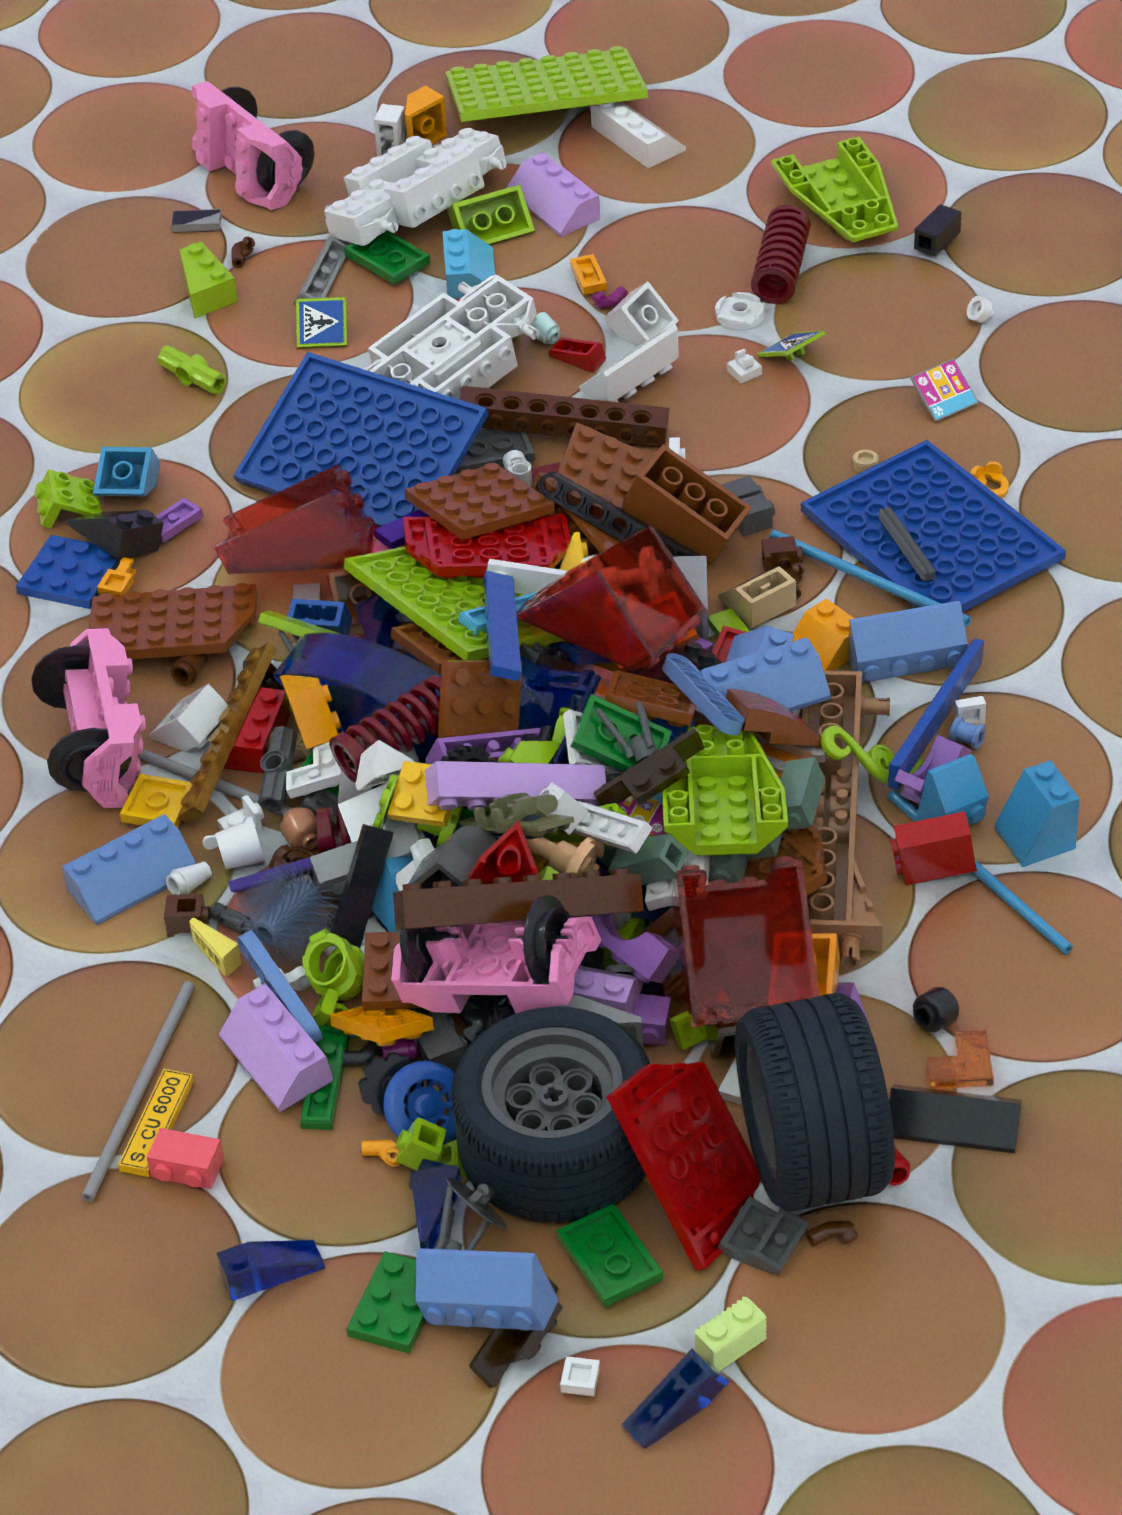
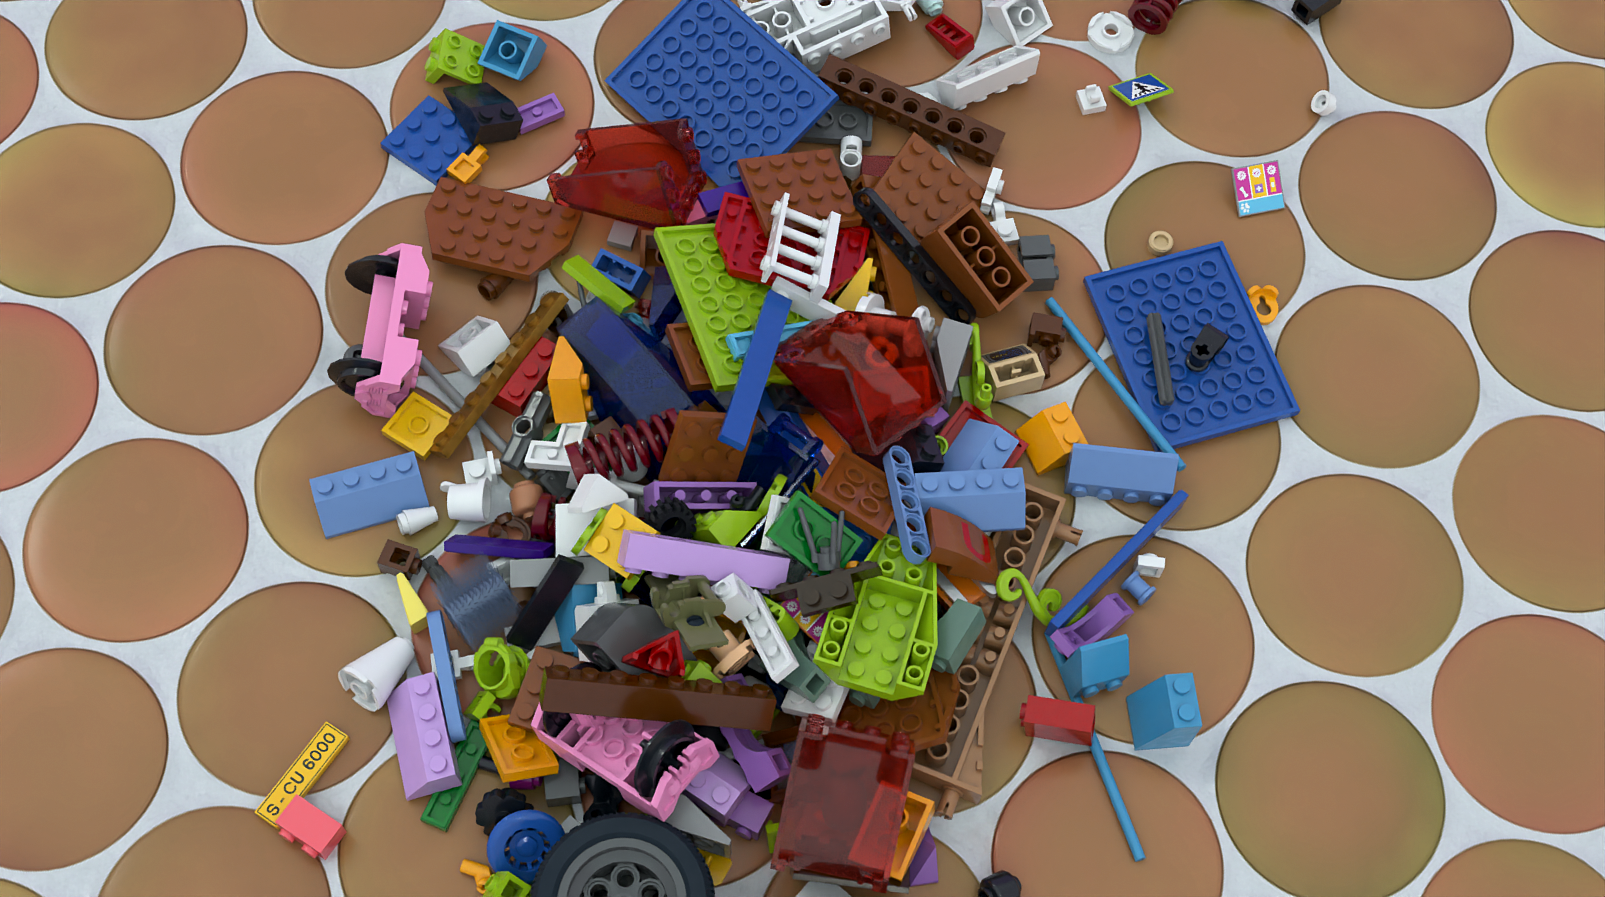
camera: 10 degrees right, 20 degrees up
light grey piece [81,981,195,1202] -> none
none -> white cone [338,637,415,712]
none -> white fence [760,192,841,303]
none -> lime plant [969,323,993,410]
none -> black piece [1185,323,1230,372]

